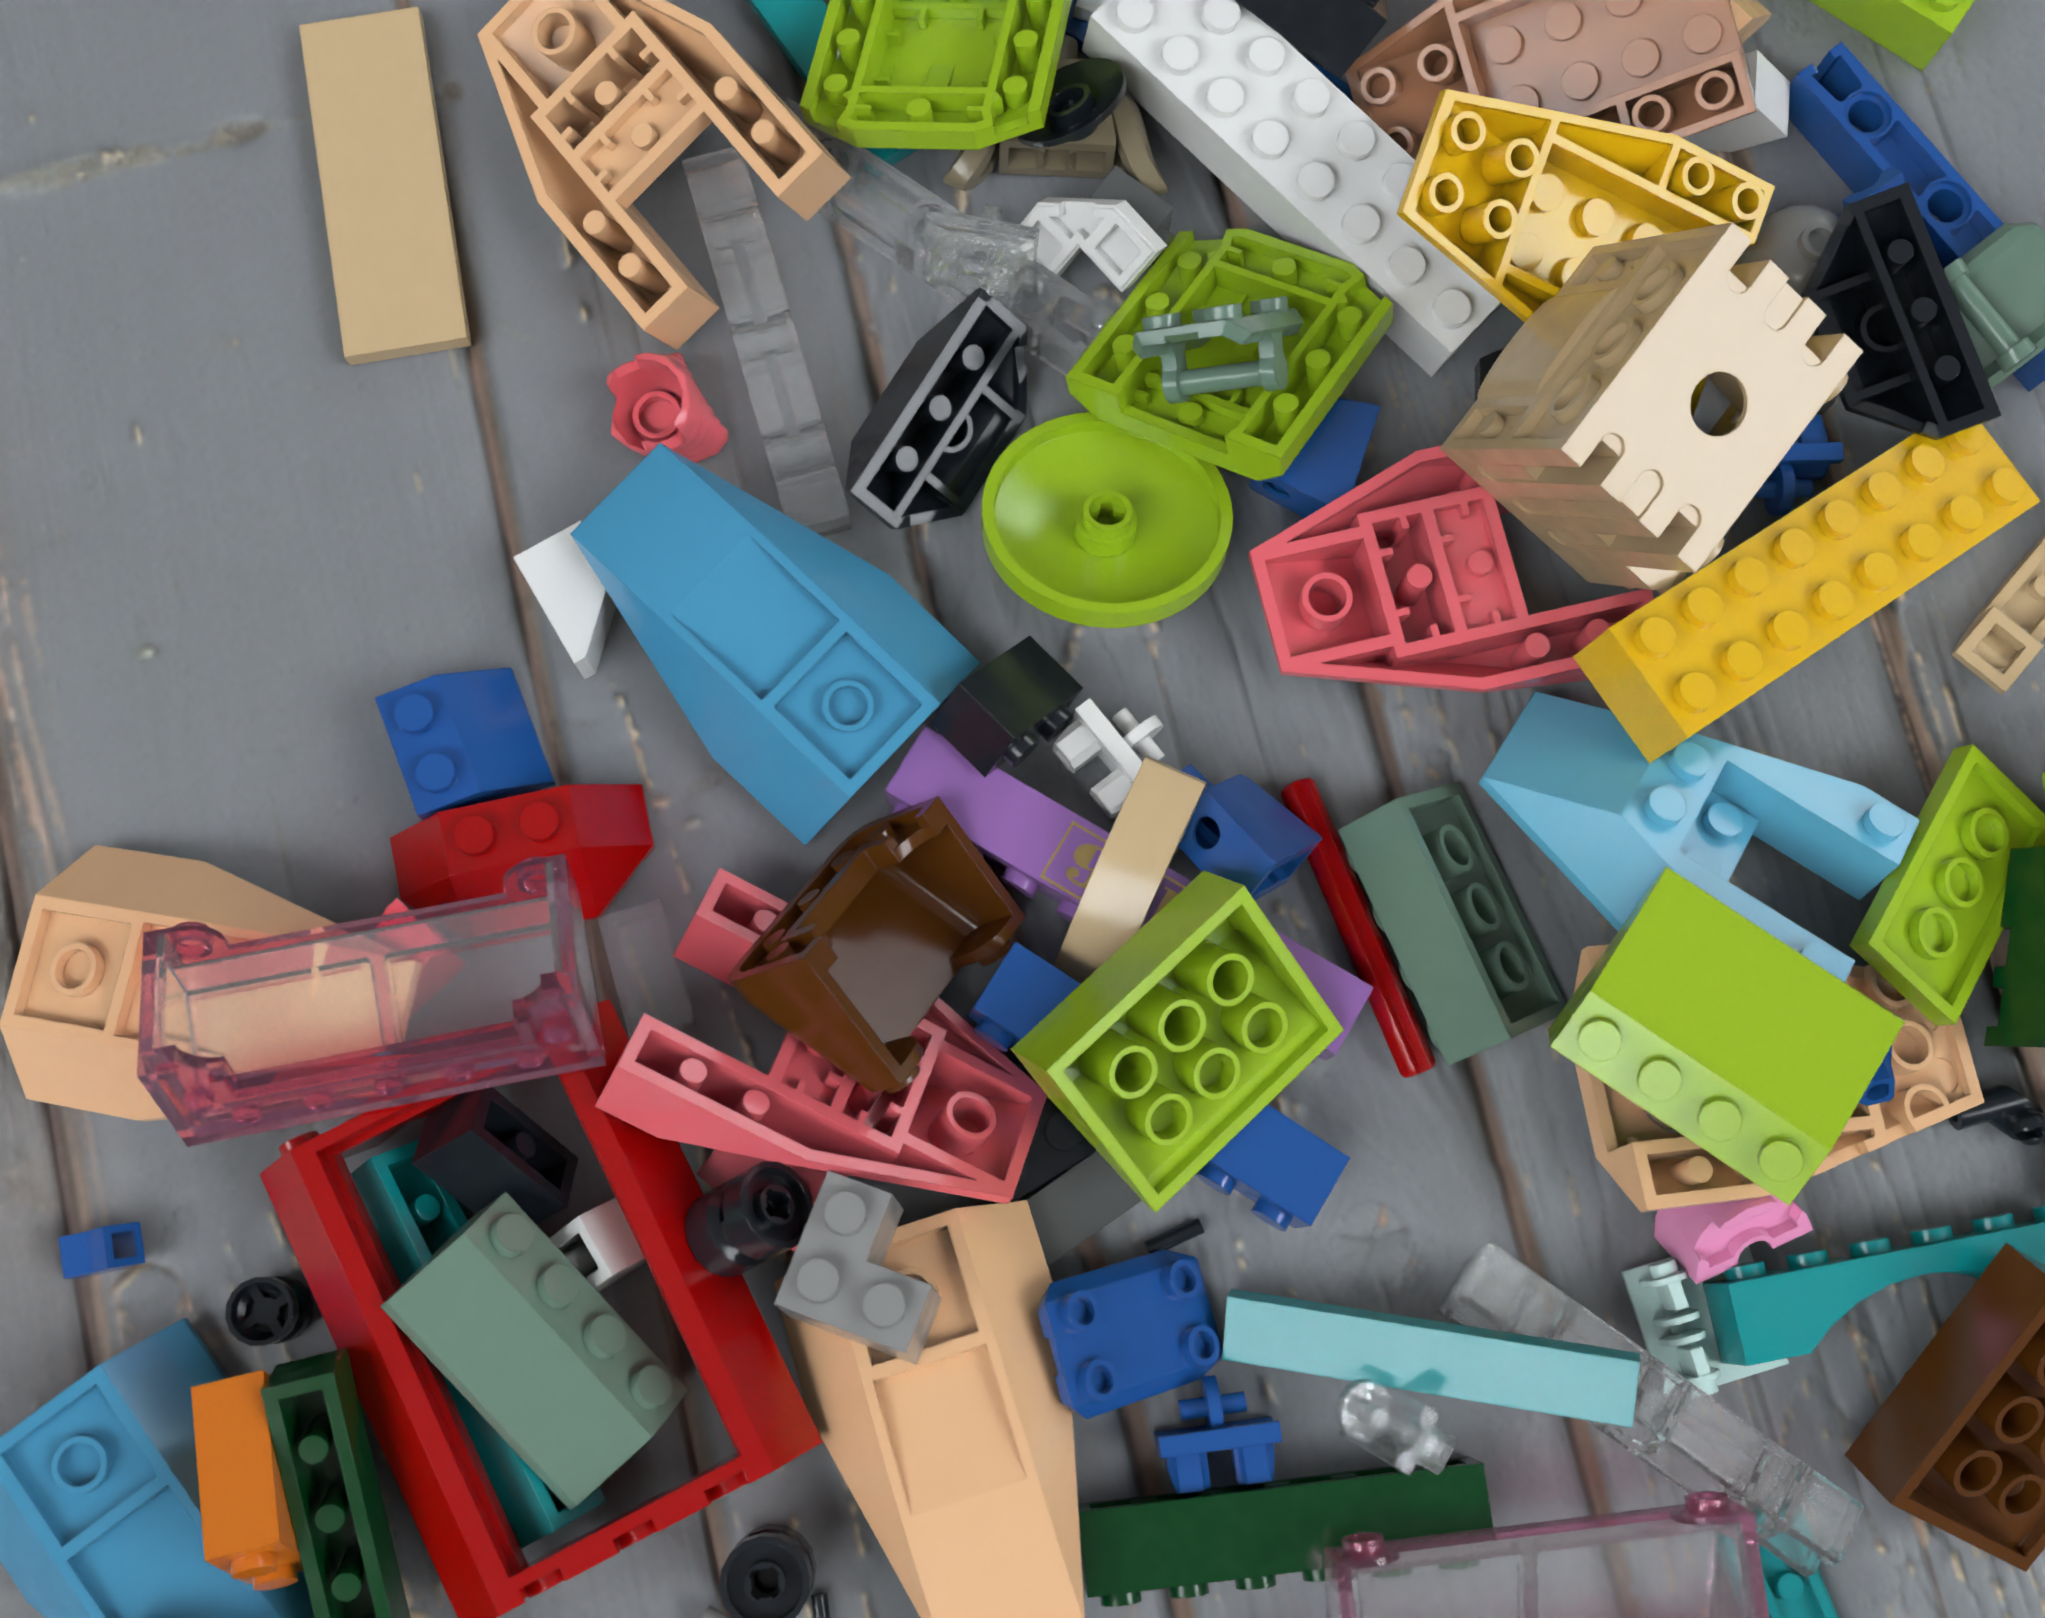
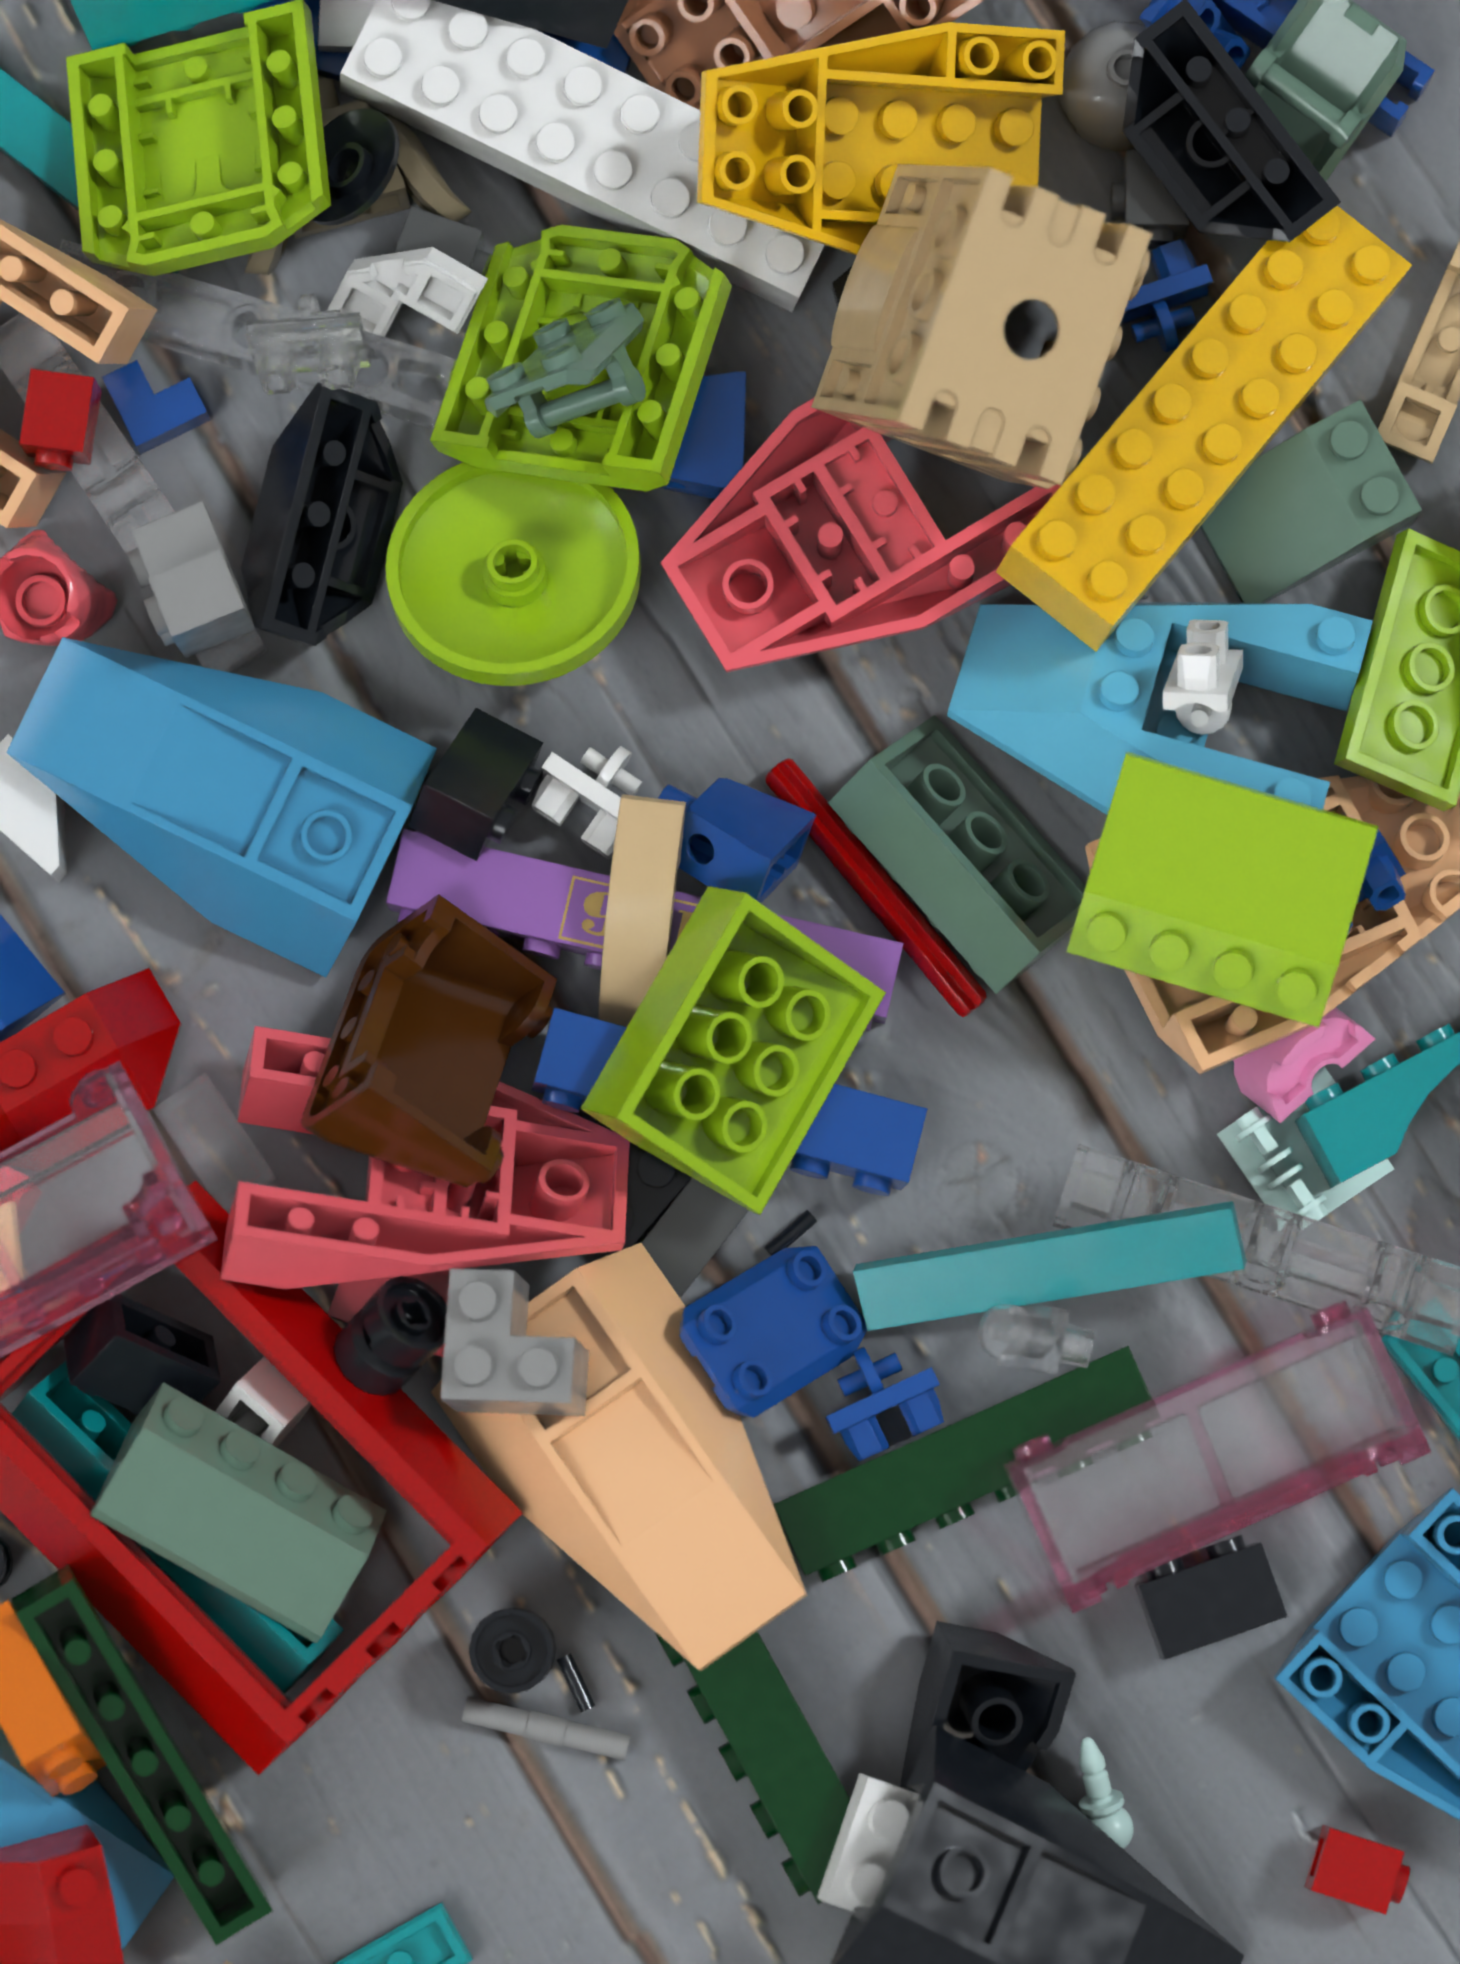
camera: 10 degrees left, 5 degrees up
none -> red brick [19,369,102,472]
none -> blue piece [102,360,211,455]
none -> light grey brick [127,501,256,658]
none -> white hips [1163,619,1243,735]
none -> sand green slope [1200,399,1422,603]

